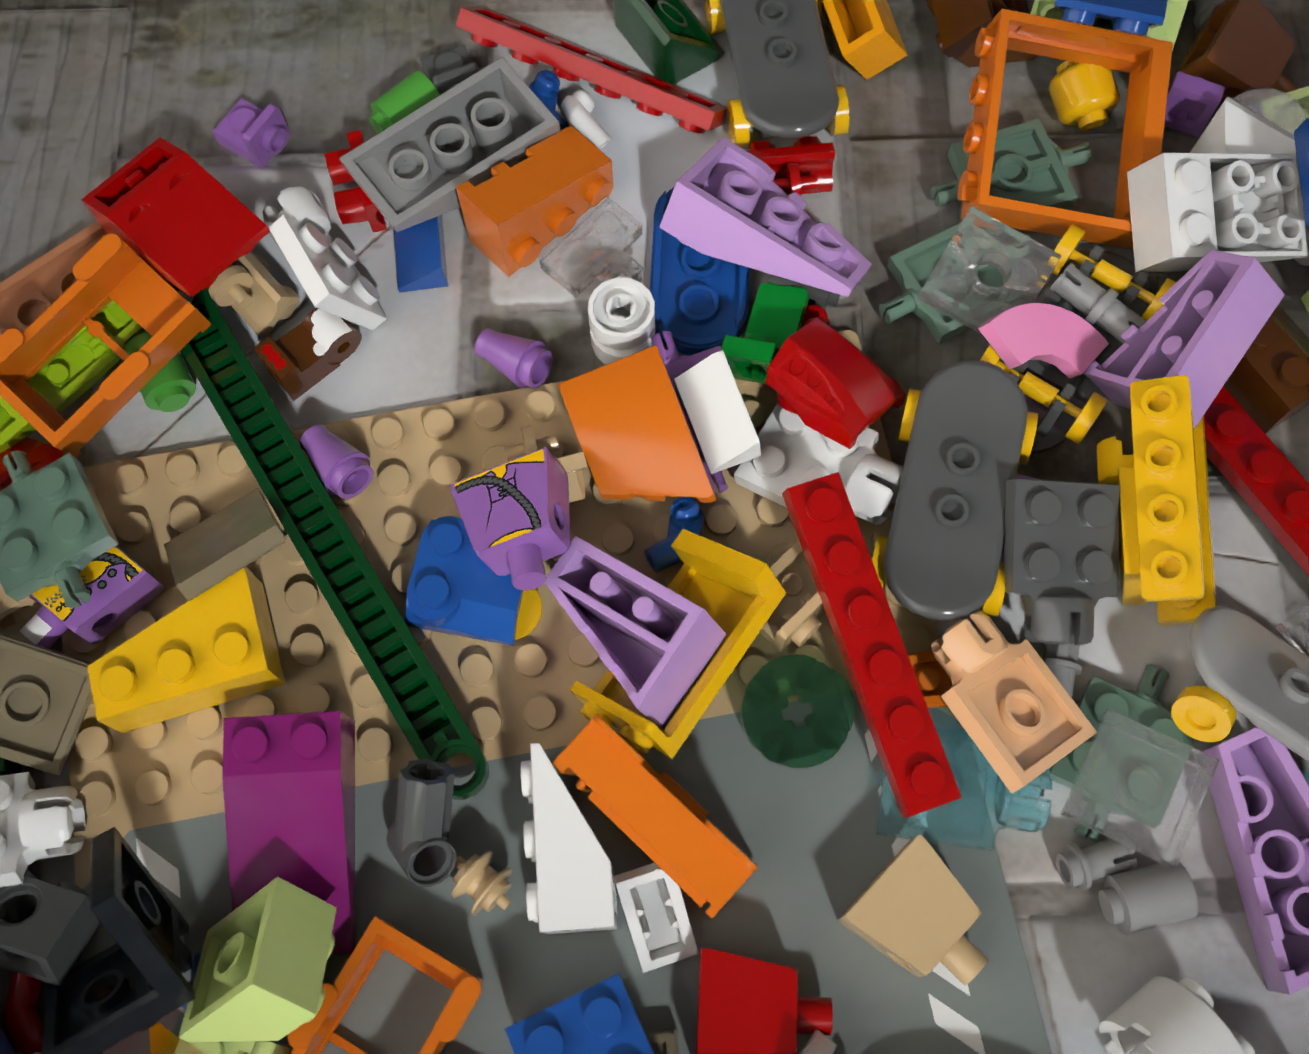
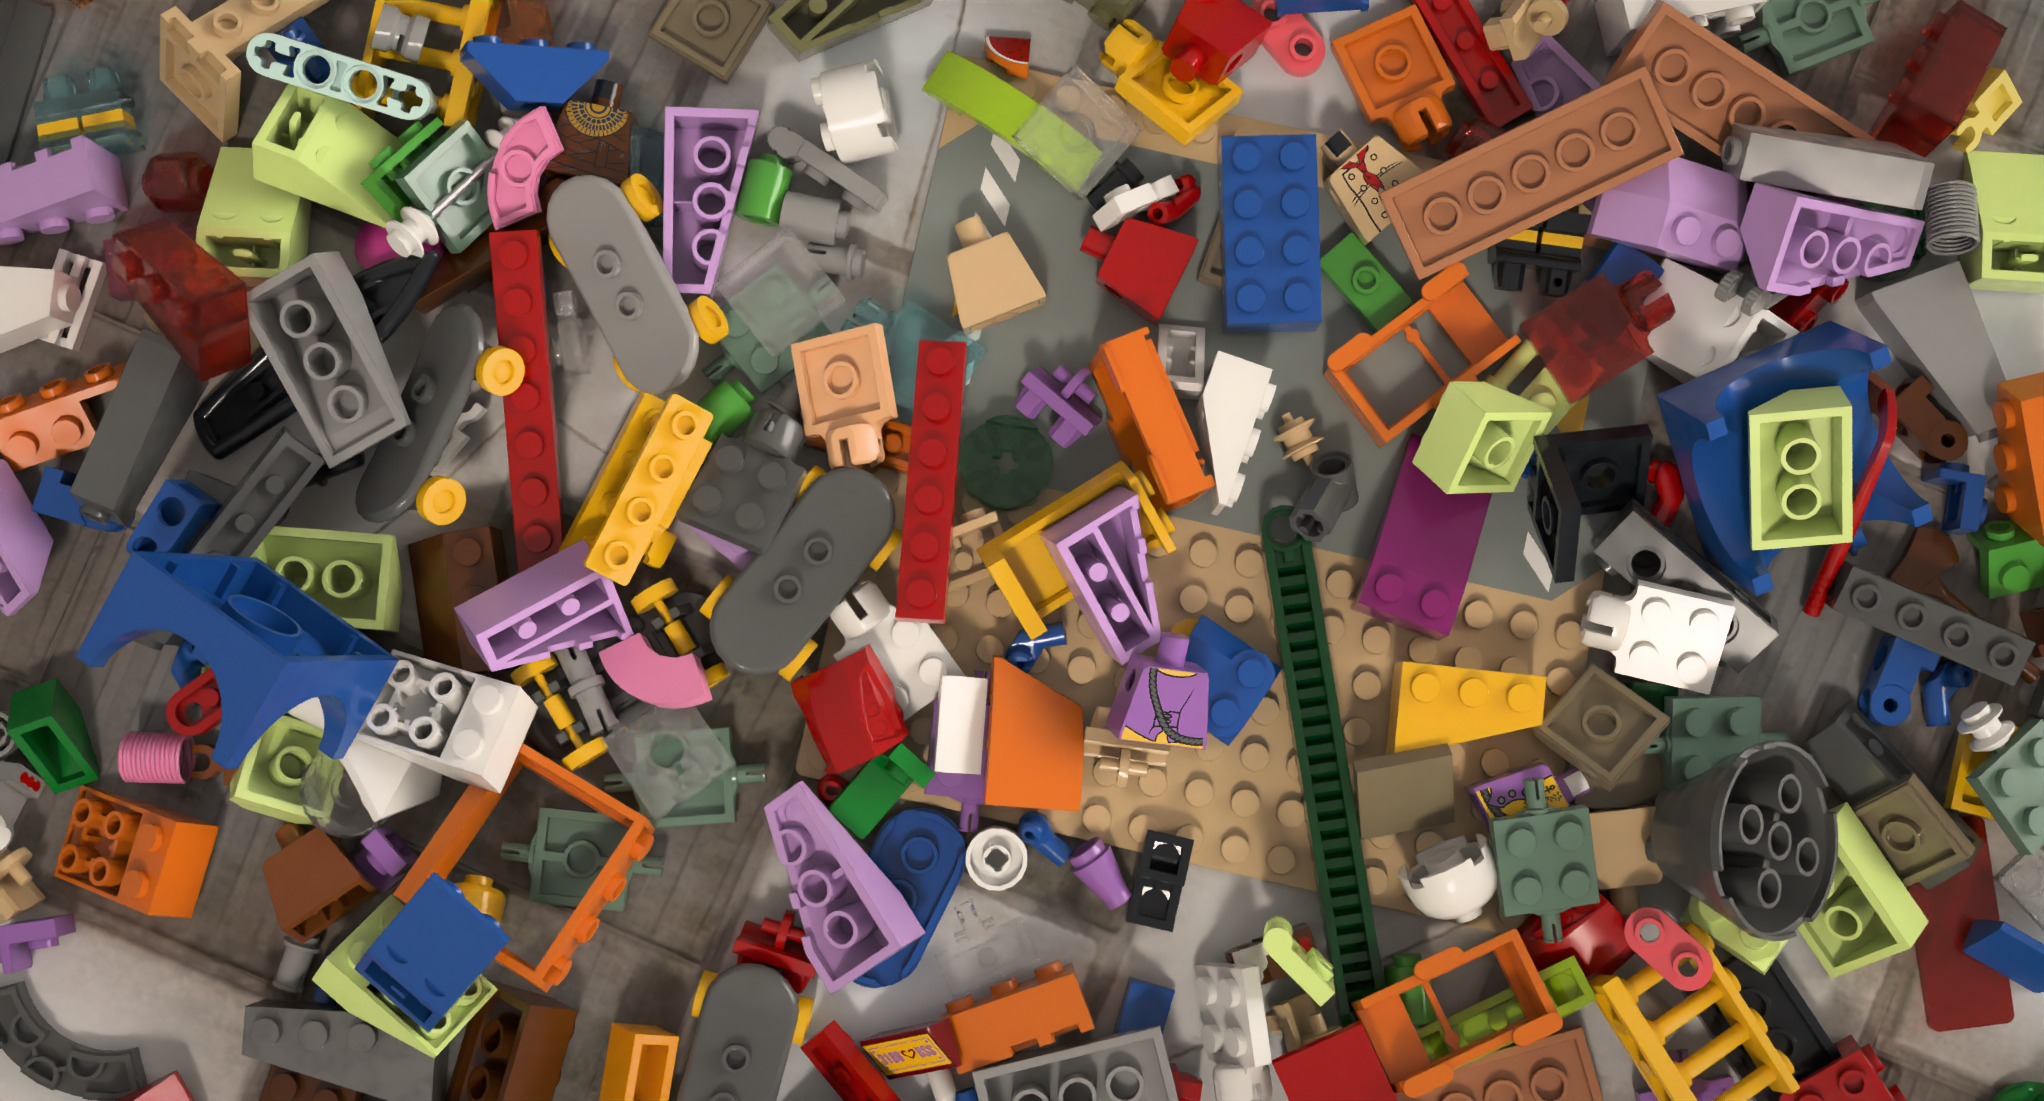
camera: 155 degrees left, 15 degrees up
medium lavender cone [300,424,373,499] -> none
none -> bright green brick [696,378,755,449]
none -> bright green brick [734,153,793,227]
none -> light grey hinge [766,125,888,213]
none -> slope [859,1018,962,1080]
none -> medium lavender hips [1014,364,1103,448]
none -> blue arm [1018,811,1073,867]
none -> black slope [1125,829,1194,932]
none -> yellowish green plate [1263,916,1335,1007]
none -> white cylinder [1398,834,1497,923]

